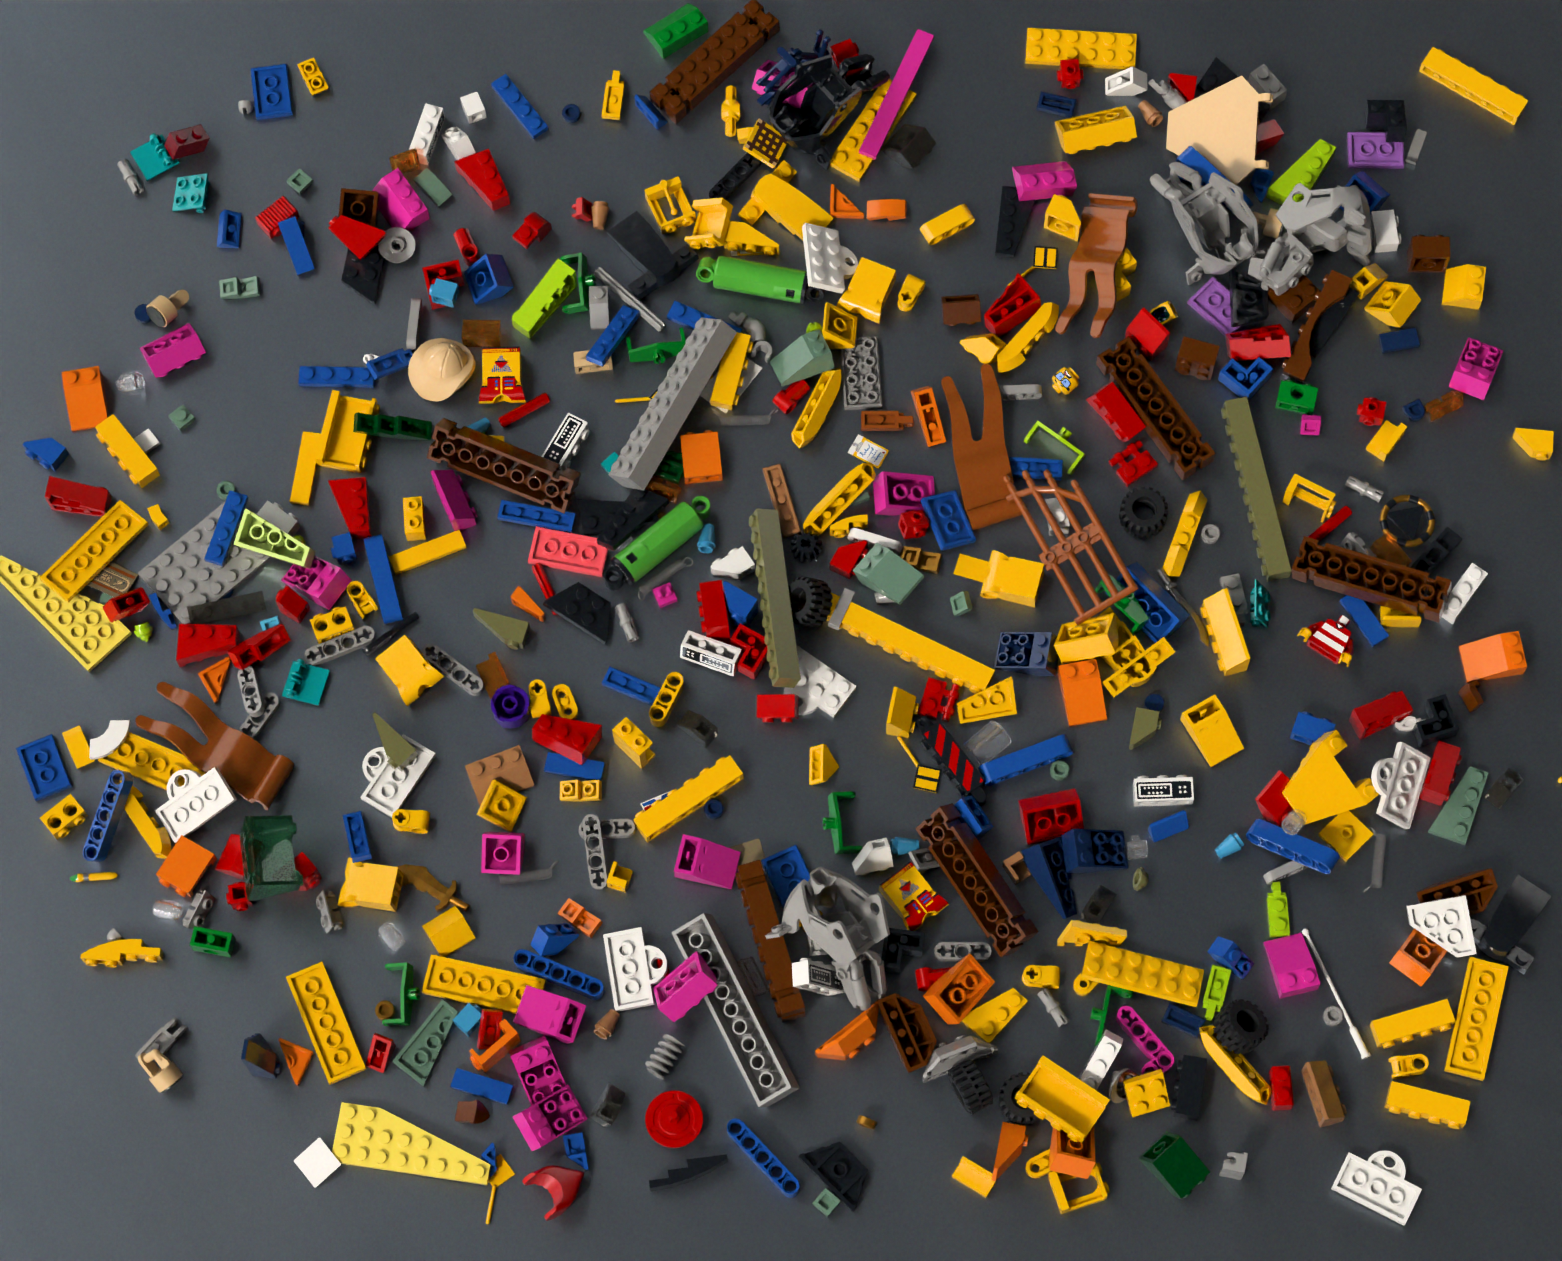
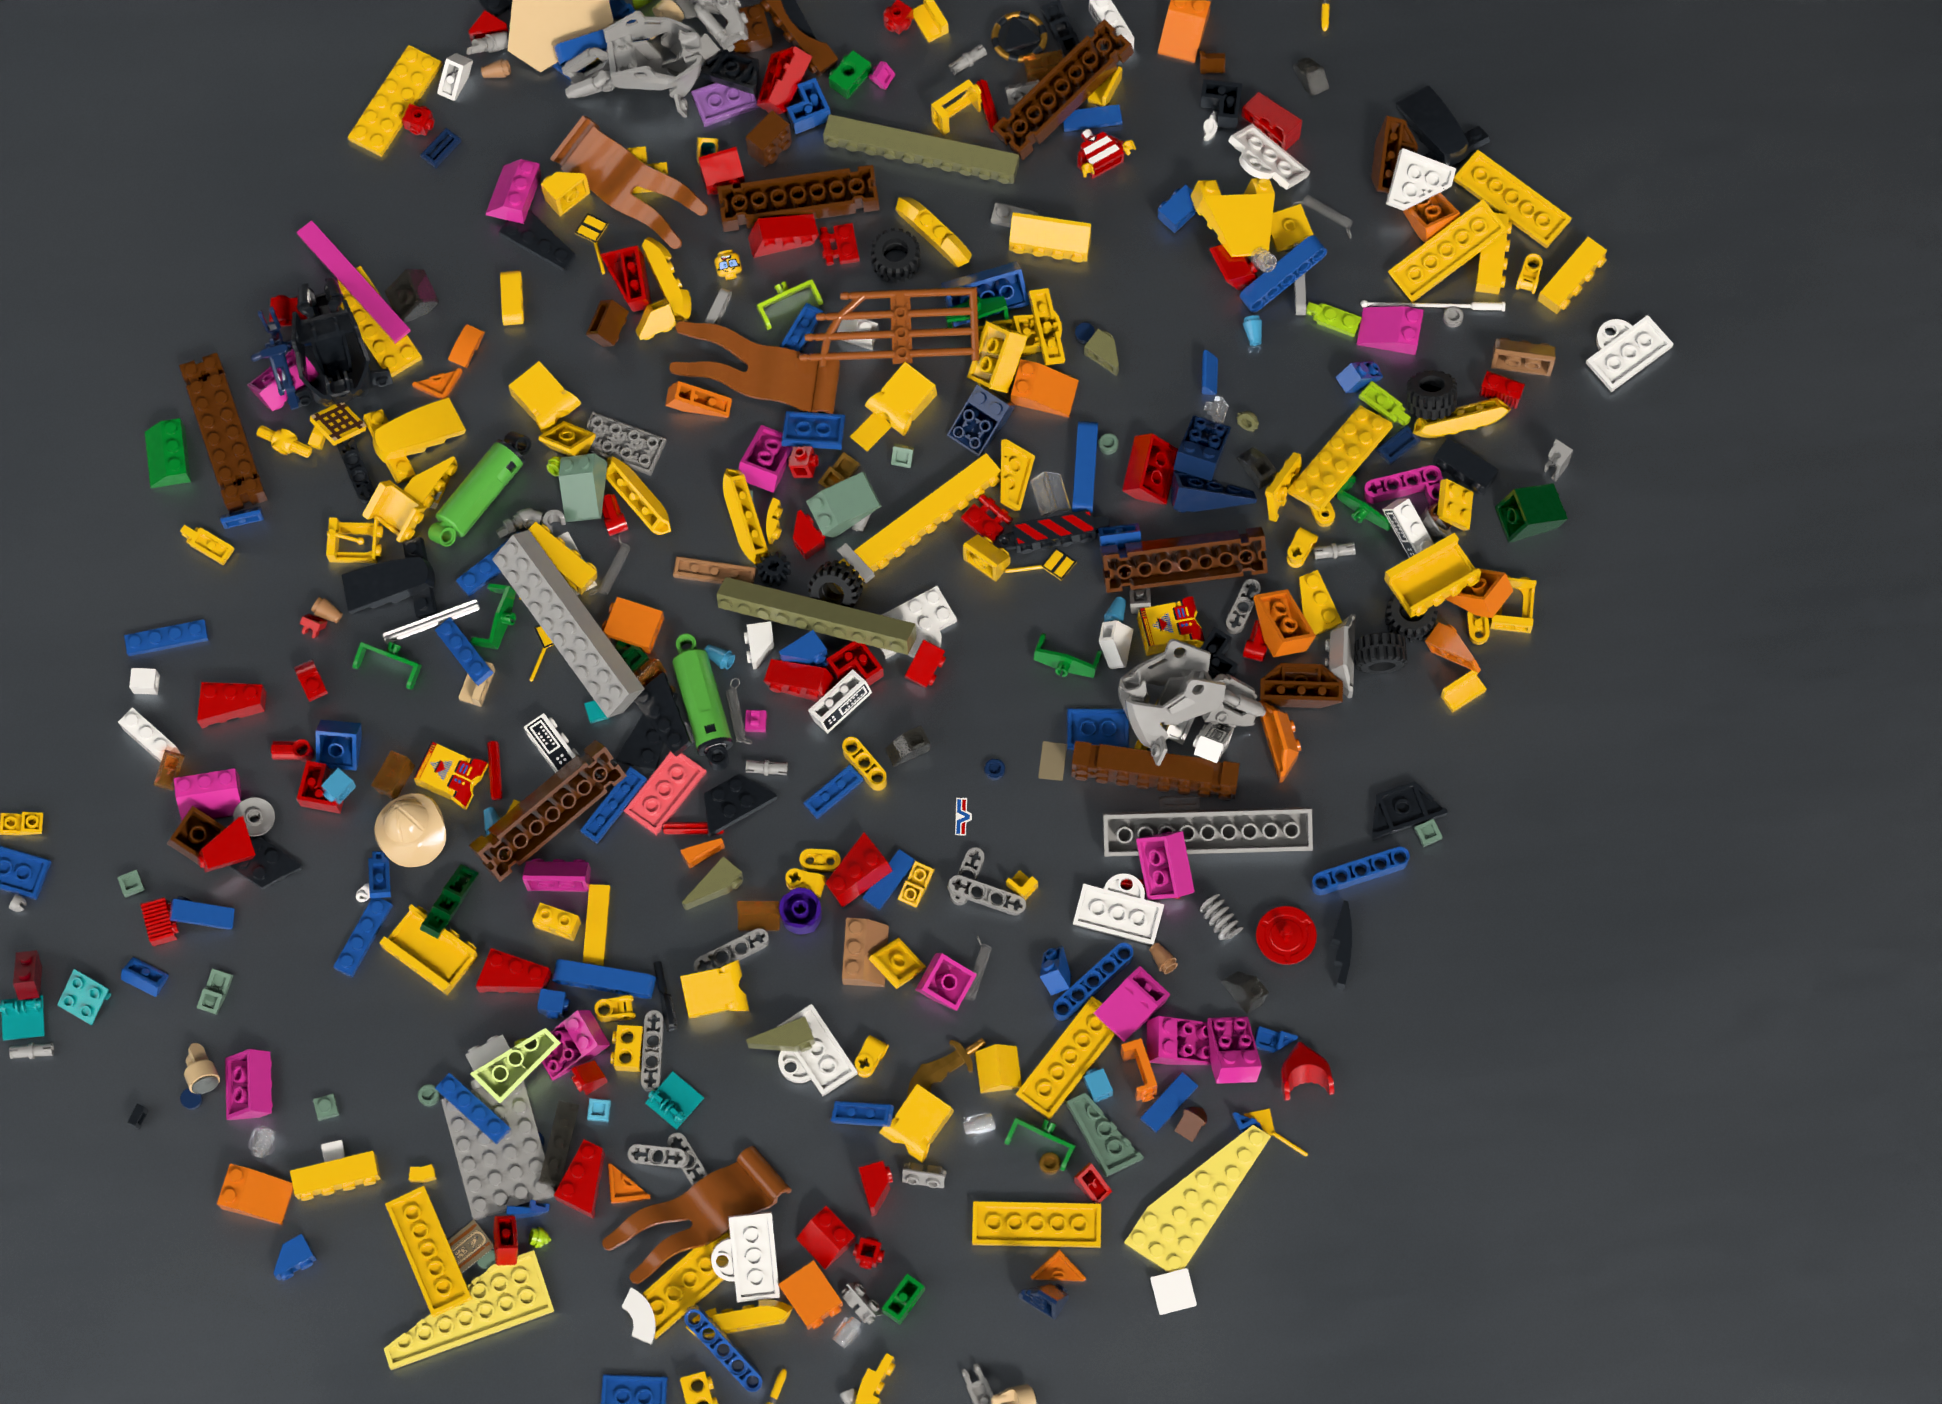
camera: 65 degrees left, 0 degrees up
red wedge [45,476,112,517] -> none
yellow slope [62,725,95,769] -> none
red slope [227,624,291,670] -> none
clear green windscreen [240,815,303,901] -> none
yellow tile [290,431,321,506] -> none
light grey beam [406,298,422,350] -> none
sand green slope [413,168,453,207] -> none
white slope [441,127,476,160] -> none
red plate [477,1009,503,1050] -> none
lime wedge [511,258,578,339] -> none
orange slope [557,898,603,938] -> none
dark blue tile [562,104,581,123] -> none
light grey slope [589,286,609,330] -> none
yellow panel [612,717,655,769] -> none
yellow brick [633,755,744,843] -> none
dark pink slope [674,834,741,890] -> none
white plate [802,223,858,294] -> none
yellow slope [809,744,839,785] -> none
white sticker [847,434,890,469] -> none
white beam [847,528,903,555] -> none
pearl gold tile [856,1115,877,1130] -> none
dark orange hinge [861,411,913,431] -> none
yellow piece [897,274,926,312] -> none
medium nougat panel [1002,851,1031,885] -> none
yellow slope [1055,105,1137,154] -> none
white brick [1133,775,1194,807] -> none
flat silver sword [1156,568,1209,647] -> none
yellow slope [1180,694,1244,767] -> none
light grey tile [1201,524,1220,544] -> none
teal hinge [1250,579,1271,628] -> none
red wedge [1349,690,1413,740] -> none
sand green wing [1427,766,1489,845] -> none
none -> black tile [127,1104,148,1130]
none -> yellow plate [1388,199,1508,303]

